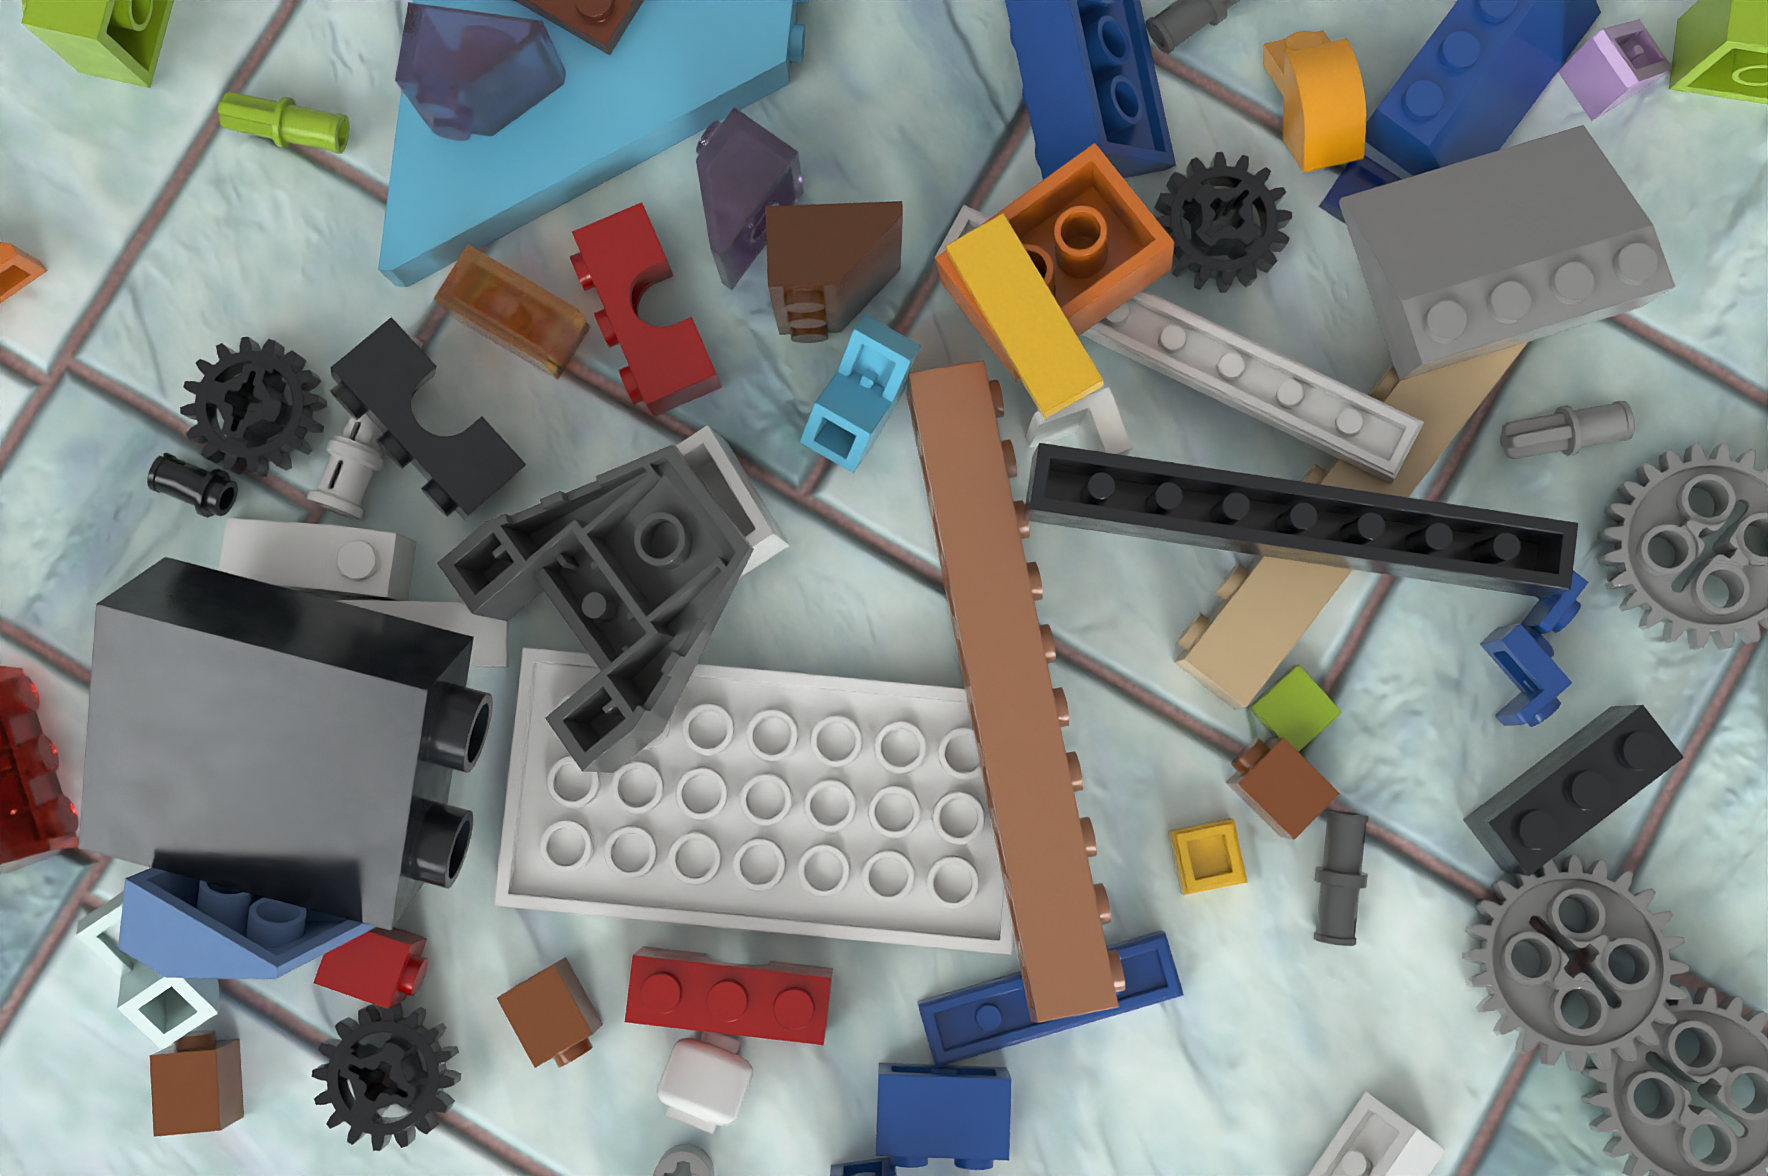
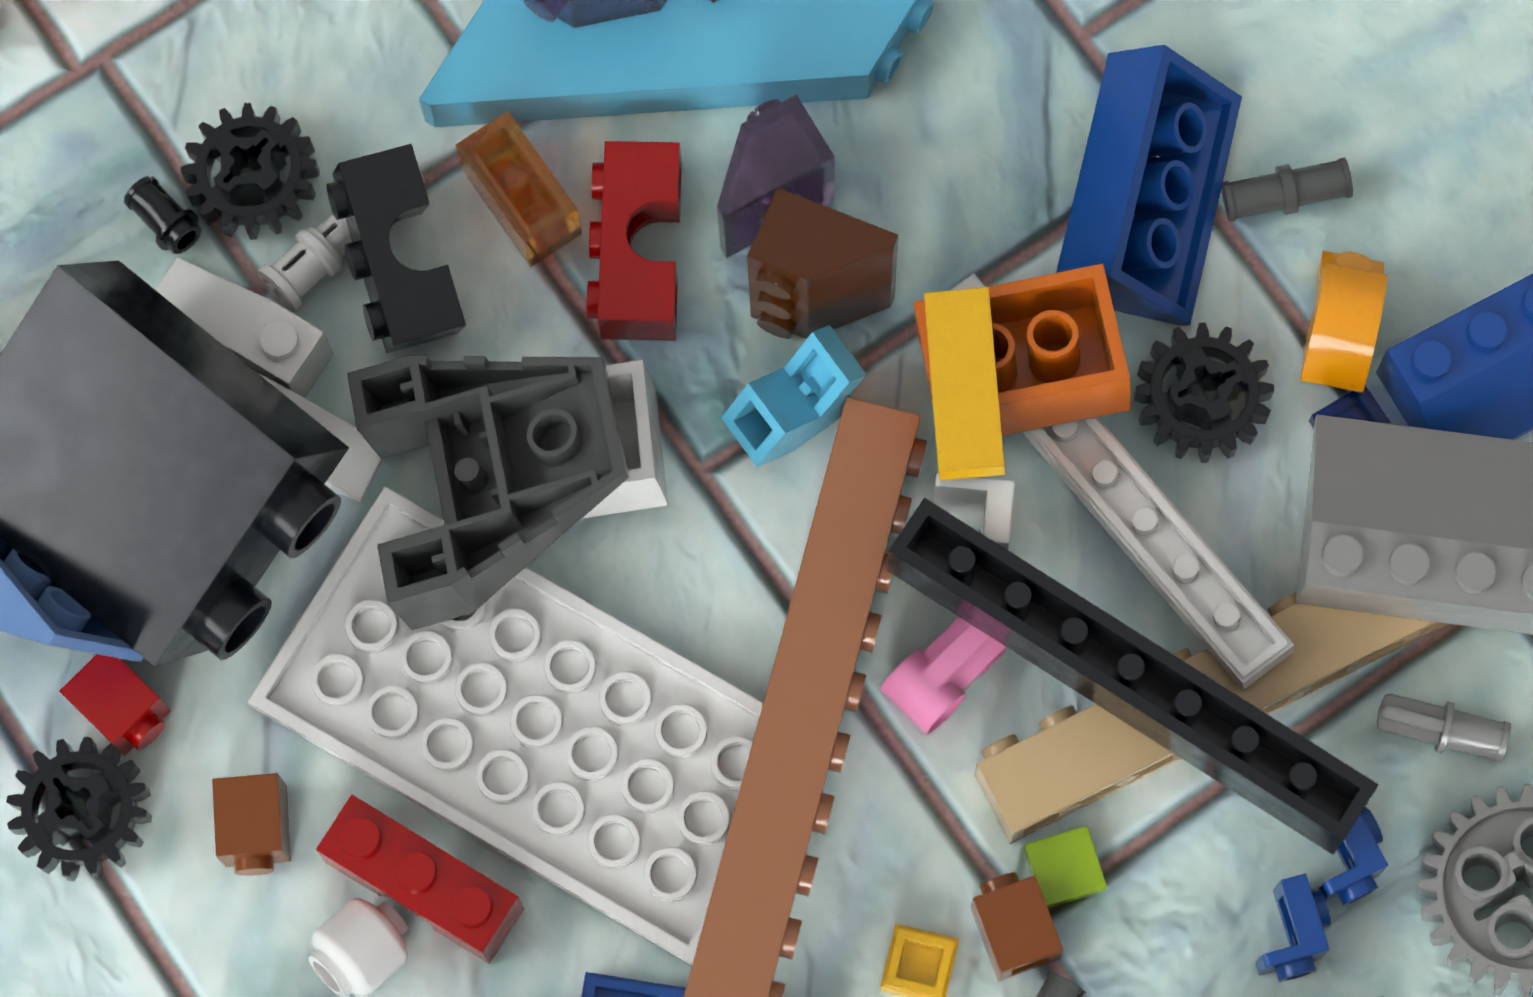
camera: 30 degrees right, 10 degrees down
none -> bright pink piece [880,617,1009,735]

